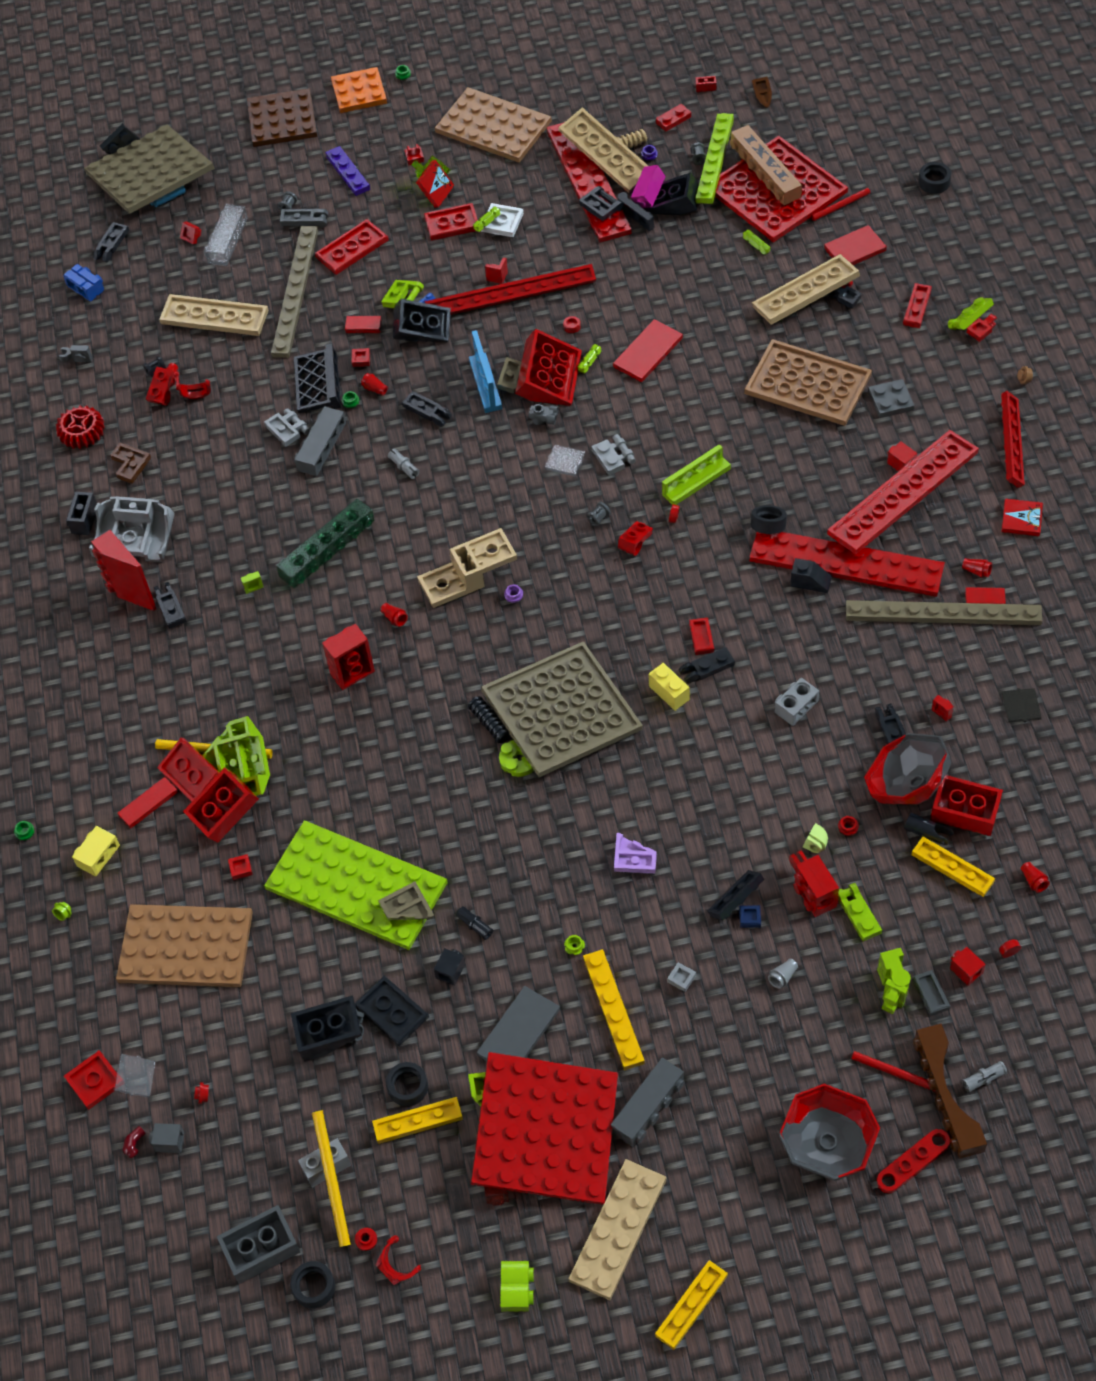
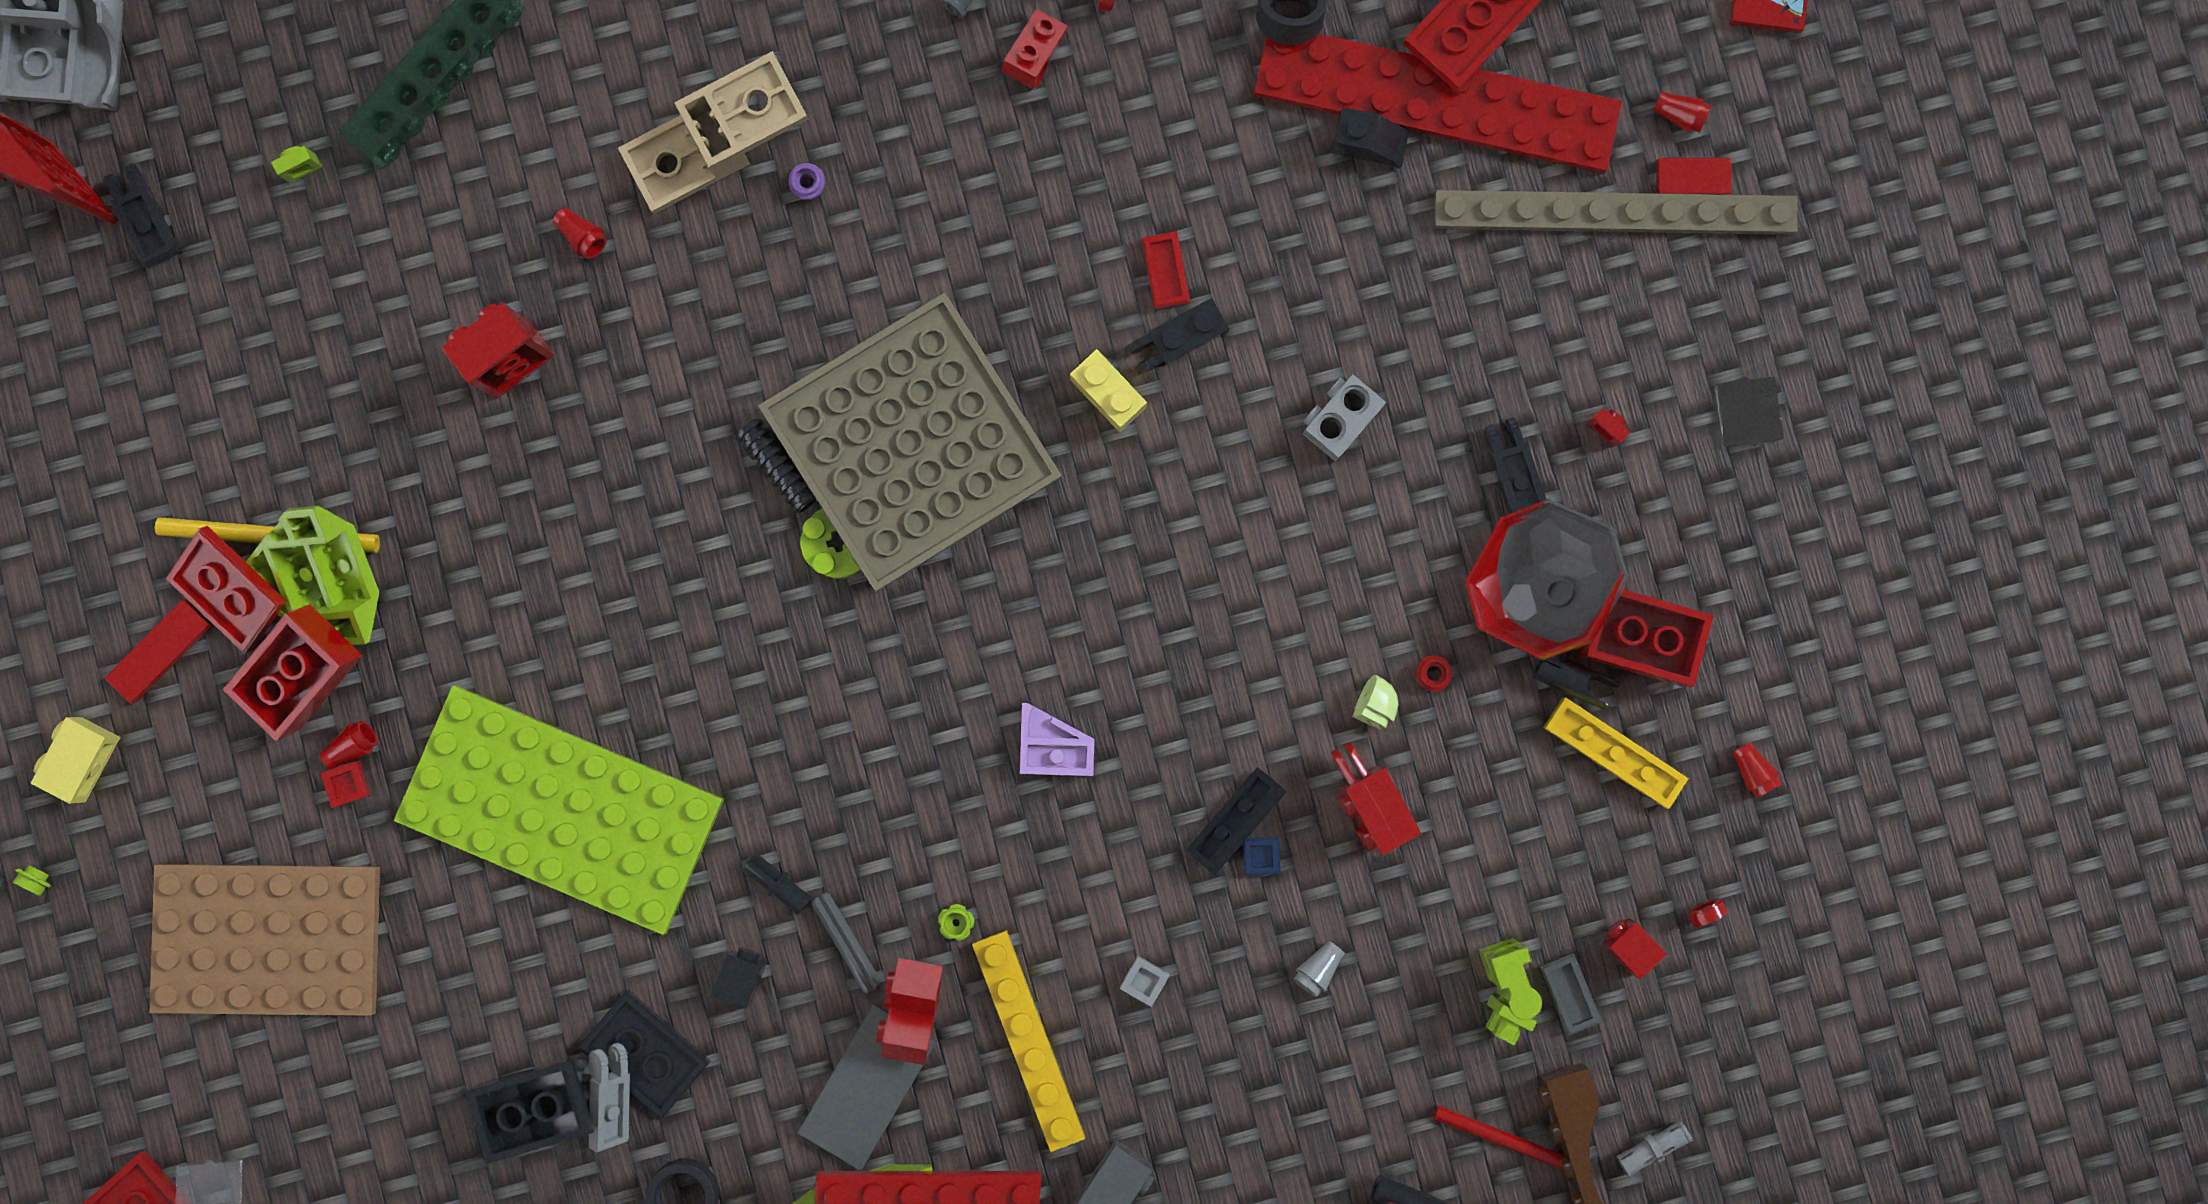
camera: 15 degrees left, 30 degrees up
dark tan wing [378,882,434,920] -> none
lime plate [838,883,882,942] -> none
none -> red cone [319,721,378,769]
none -> light grey hinge [588,1043,630,1152]
none -> dark grey axle [811,892,881,993]
none -> red brick [876,958,943,1065]

